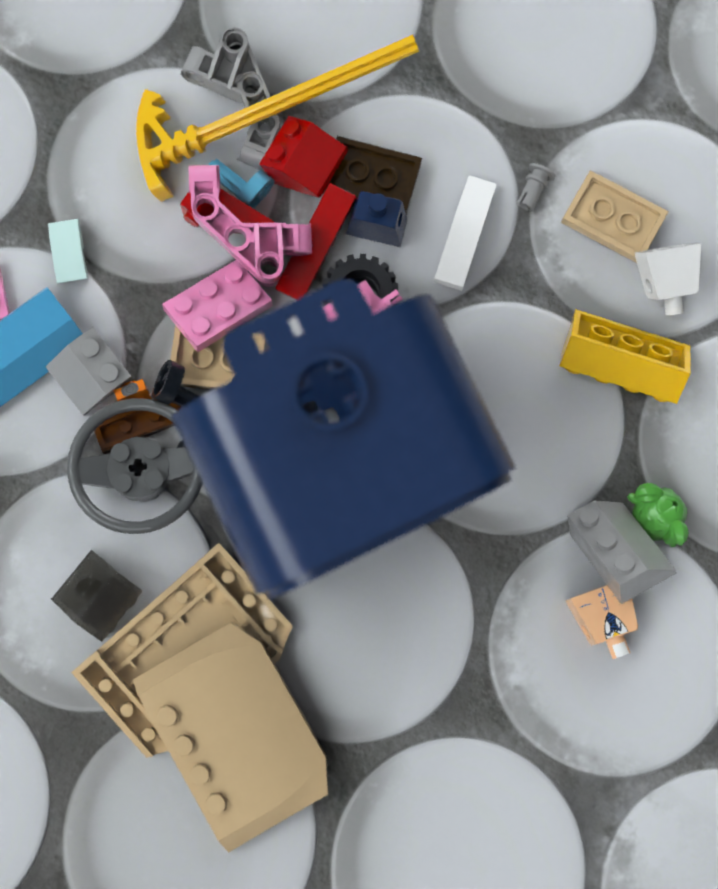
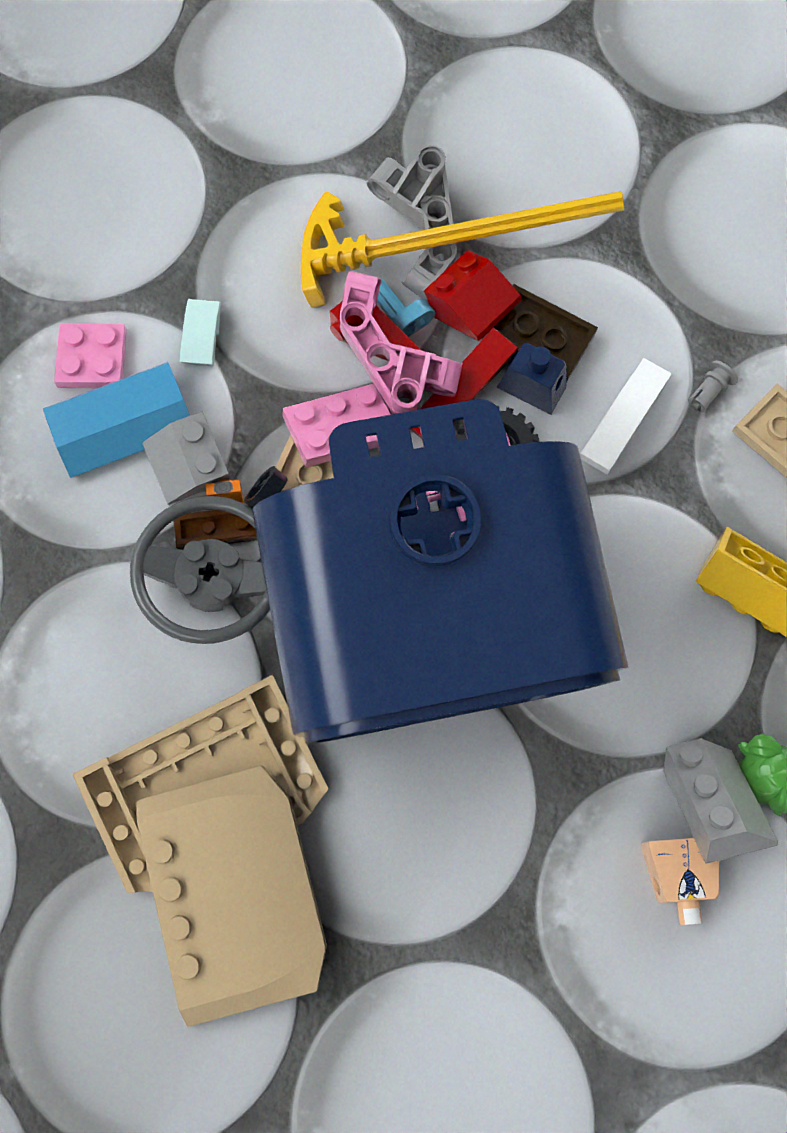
camera: 15 degrees right, 5 degrees down
clear smoke slope [51,550,143,642] -> none

